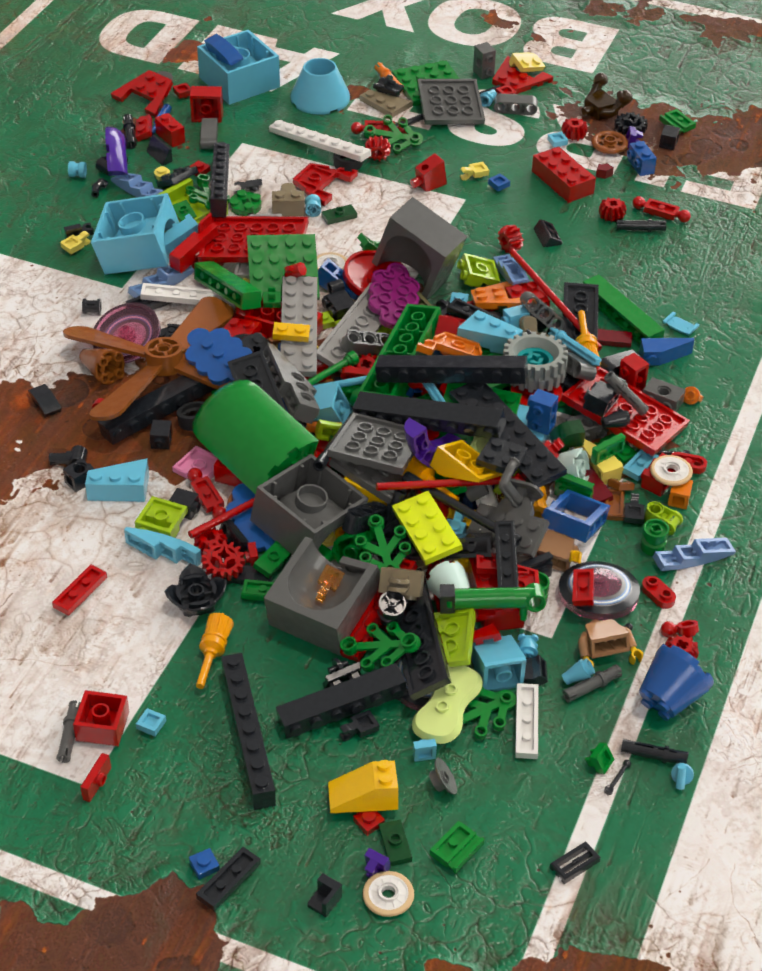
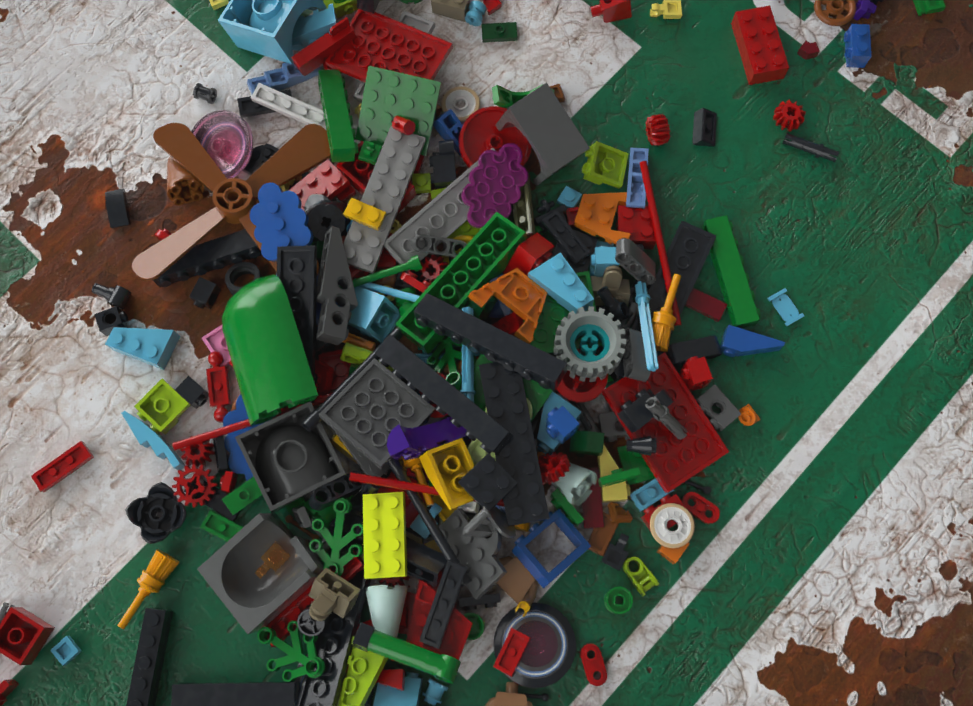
camera: 25 degrees right, 30 degrees up
black hips [322,658,362,689] -> none
blue plate [488,173,510,191] -> none
red plate [632,196,691,223] -> none
medium blue slope [653,538,736,571] -> none
black brick [659,125,680,151] -> none
none -> dark grey tile [292,505,312,528]

